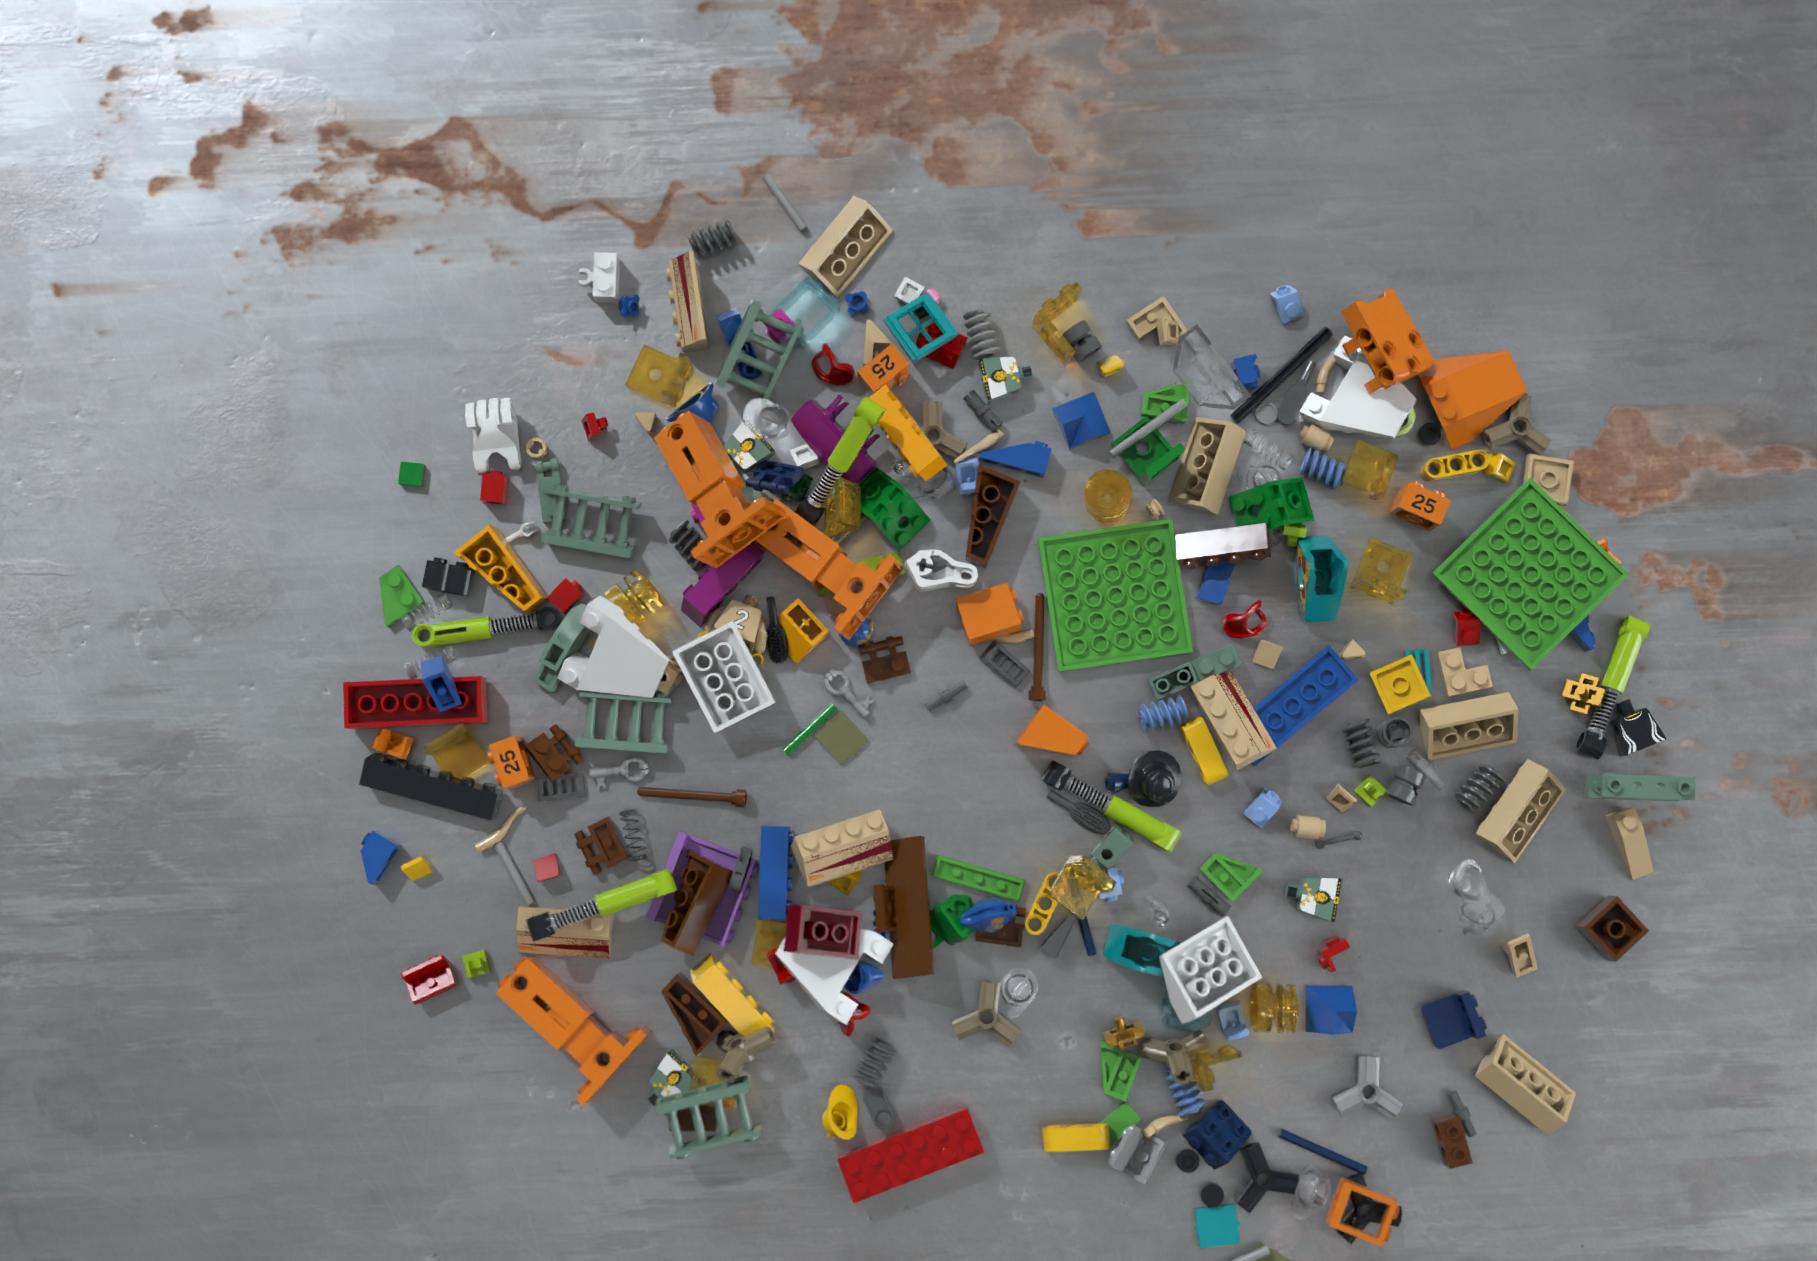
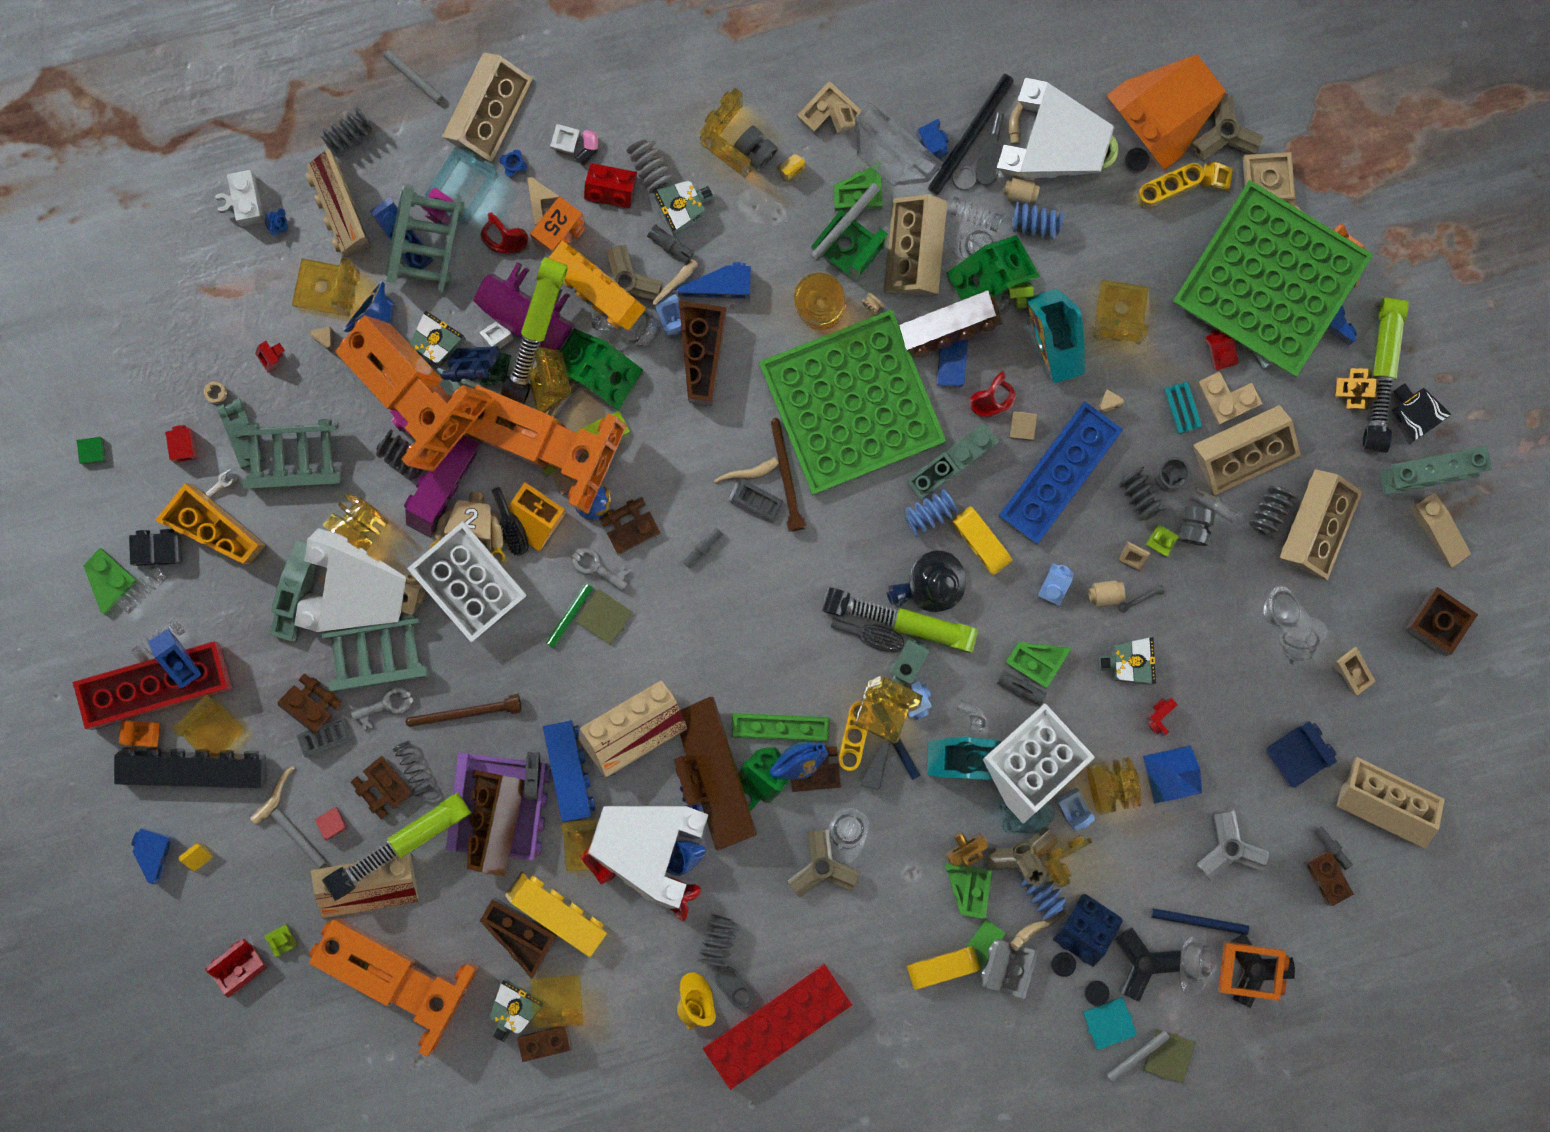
camera: 15 degrees left, 0 degrees up
piece [412,607,563,648] -> none
white piece [465,398,522,475] -> none
orange brick [487,736,537,790] -> none
red brick [547,578,585,615] -> none
sand green fence [656,1075,762,1159] -> none
dark tan piece [716,1026,777,1083] -> none
clear piece [742,398,792,441] -> none
dark red slope [784,905,863,959] -> none
yellow slope [829,870,863,896] -> none
teal piece [883,292,958,362] -> none
white piece [904,549,978,593] -> none
orange brick [955,583,1024,646] -> none
orange slope [1015,704,1089,757] -> none
blue slope [1052,392,1111,450] -> none
tan slope [1191,671,1277,771] -> none
light blue bracket [1270,285,1304,323] -> none
orange piece [1341,288,1433,394] -> none
clear yellow bracket [1342,440,1399,500] -> none
yellow plate [1370,654,1431,715] -> none
orange brick [1388,481,1451,531] -> none

